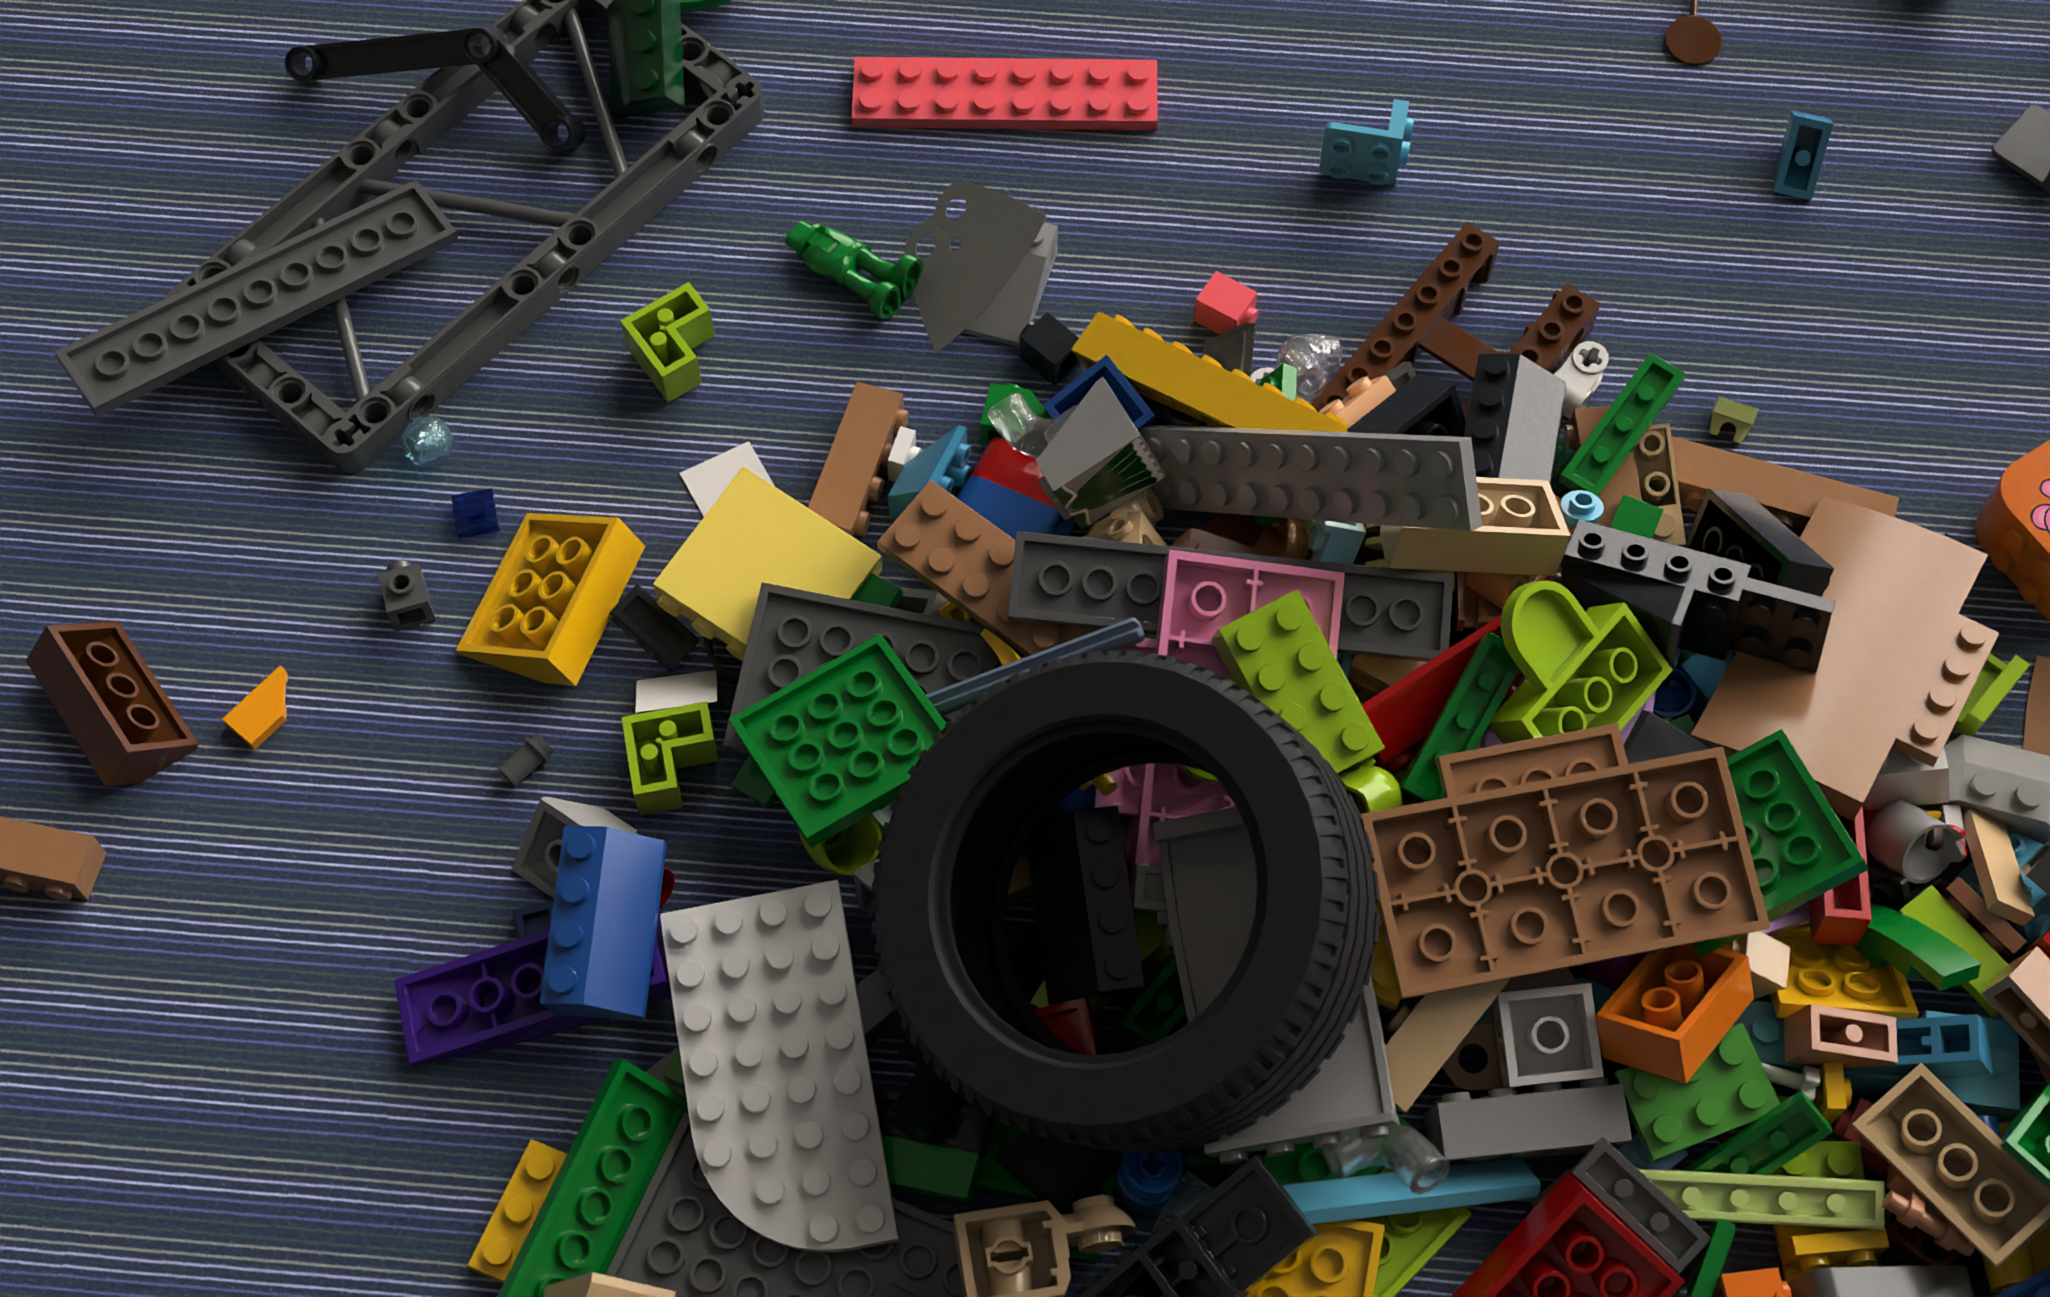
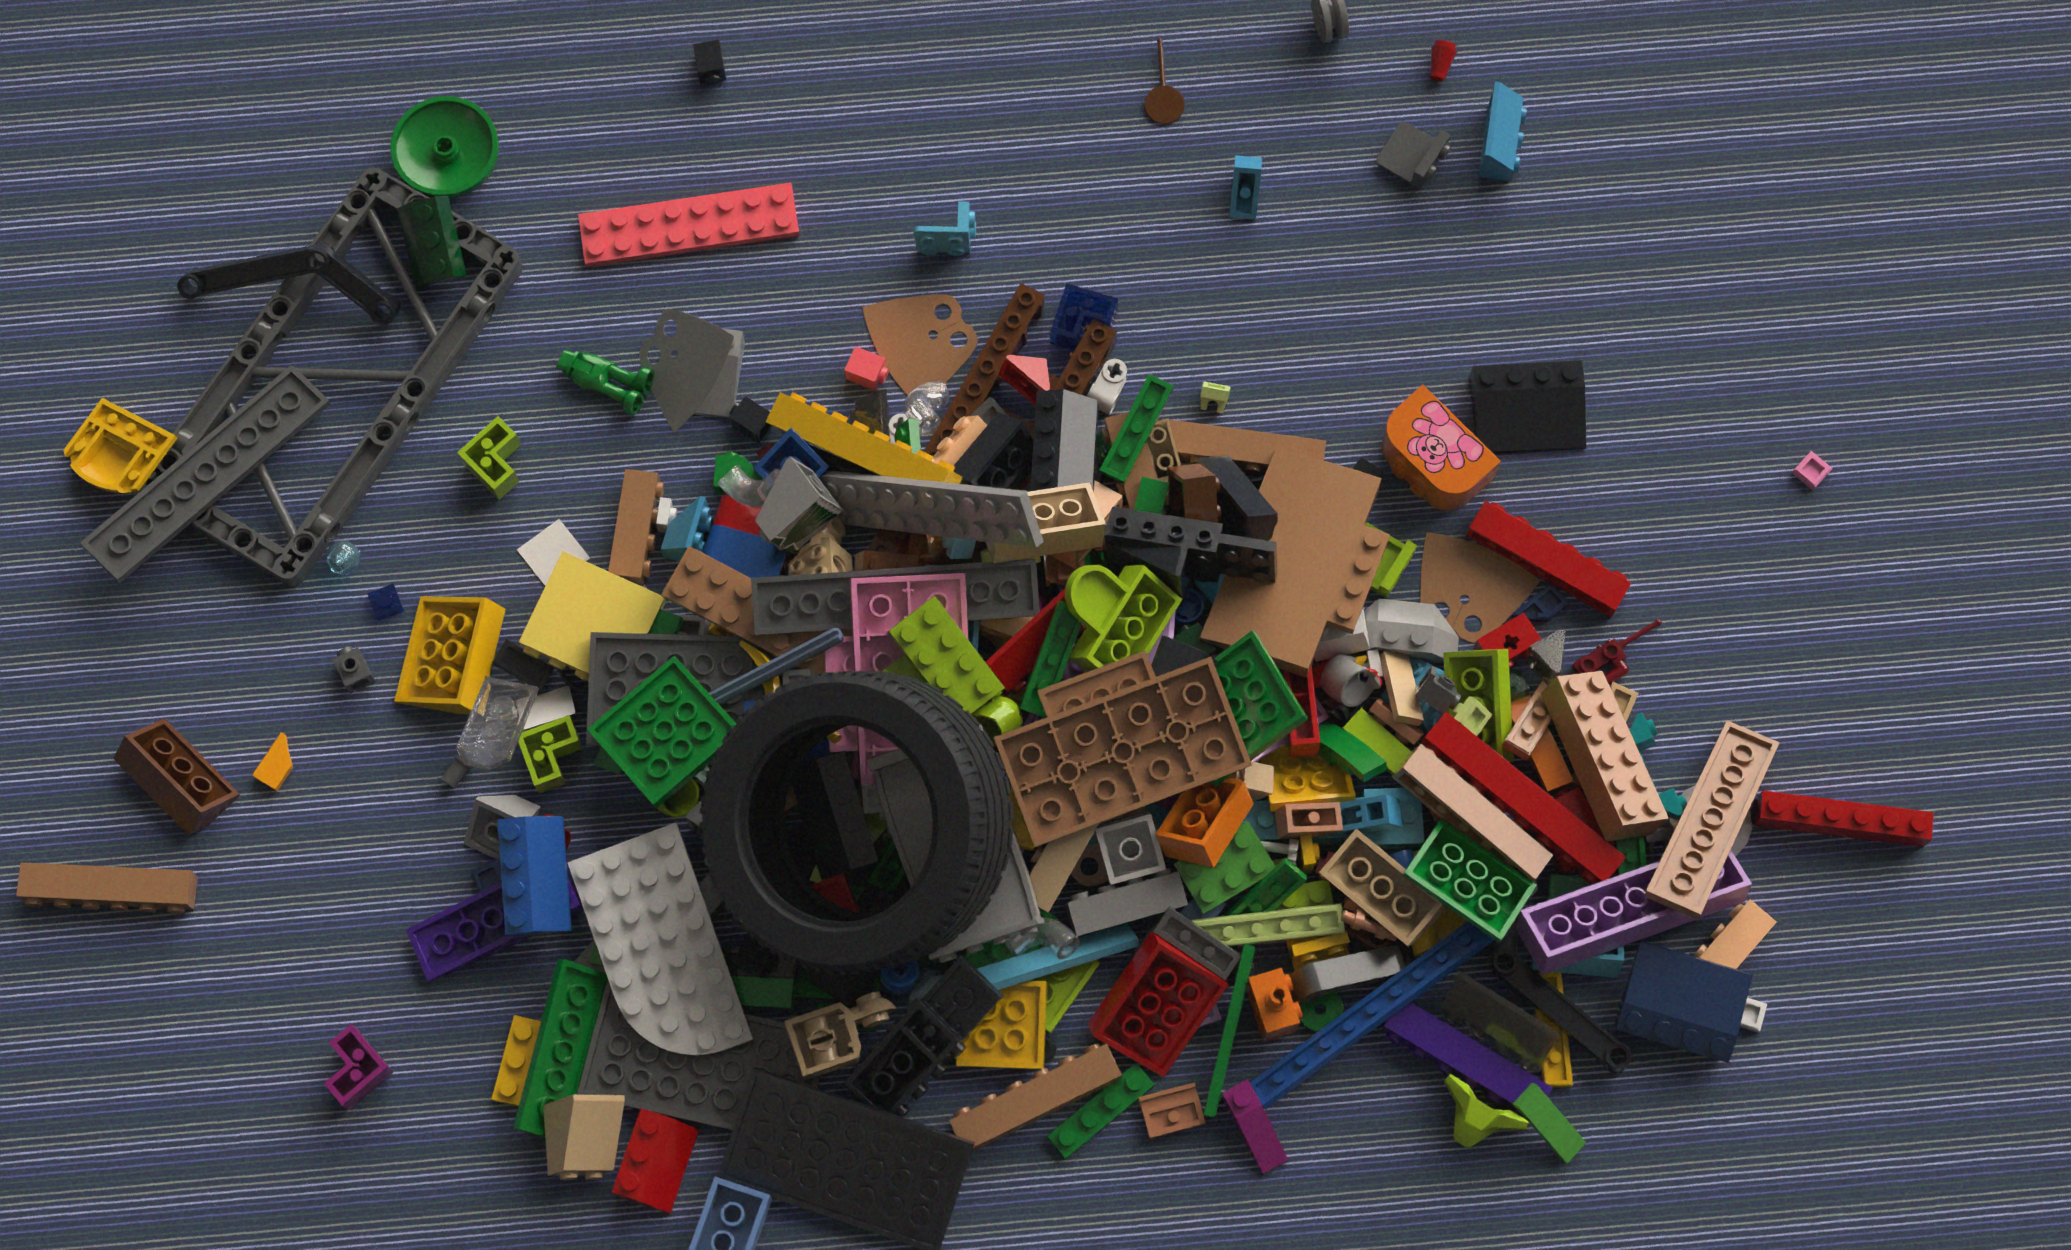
camera: 10 degrees left, 10 degrees up
medium azure plate [1560,490,1604,528] -> none
none -> yellow slope [63,398,178,493]
none -> magenta brick [324,1024,394,1111]
none -> clear slope [456,676,539,770]
none -> medium nougat piece [862,294,978,406]
none -> red slope [998,355,1050,406]
none -> clear blue brick [1050,283,1119,351]
none -> reddish brown brick [1167,463,1221,523]

